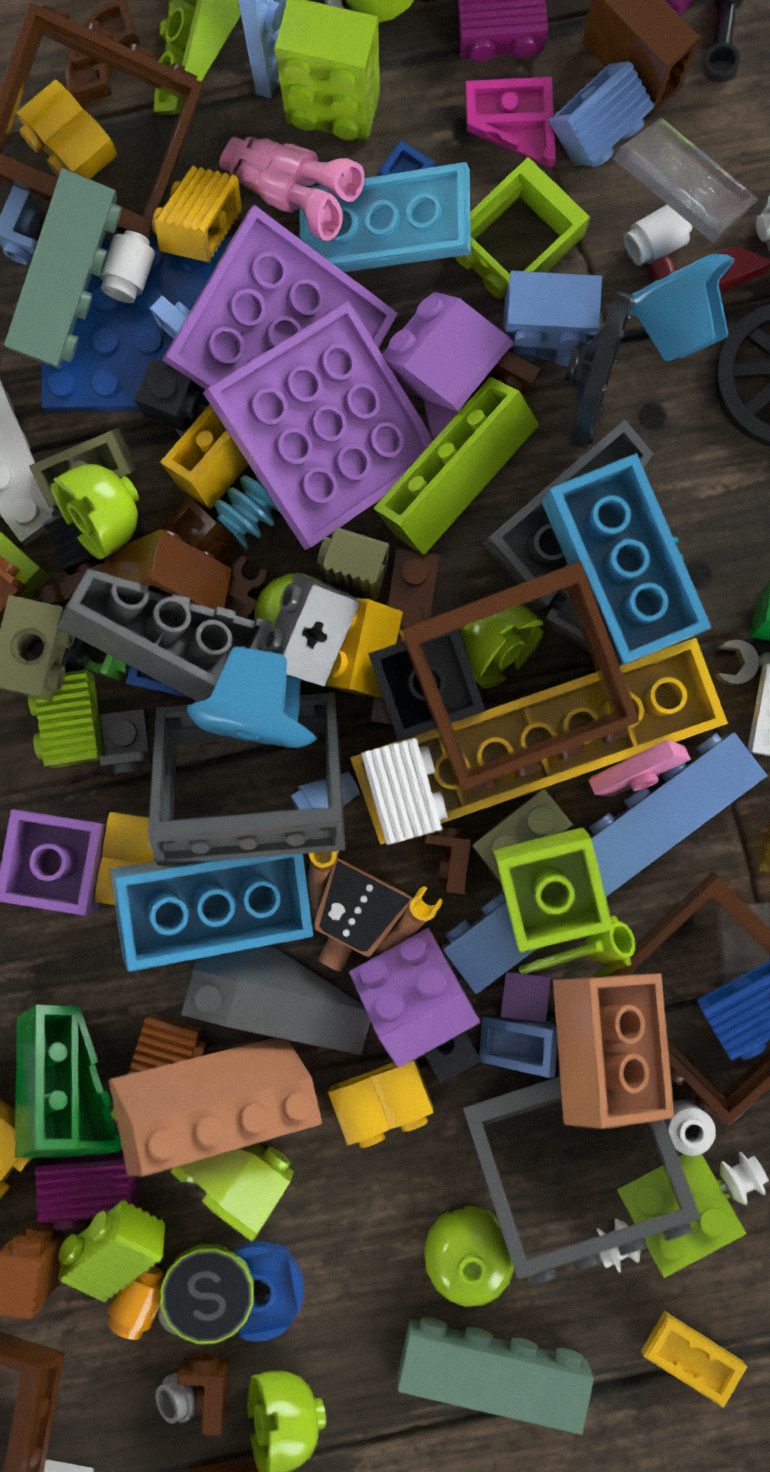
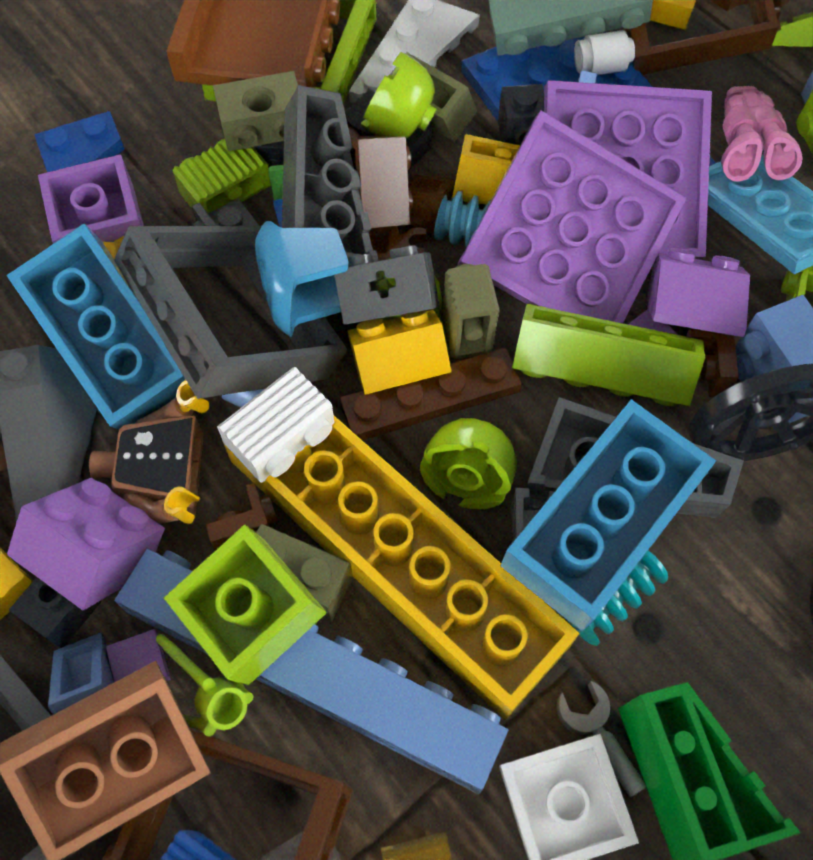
camera: 55 degrees right, 20 degrees down
yellow brick [152,165,242,263] -> none
black slope [368,629,485,741] -> none
reddish brown window [399,561,640,793] -> none
bright pink plate [589,740,691,797] -> none

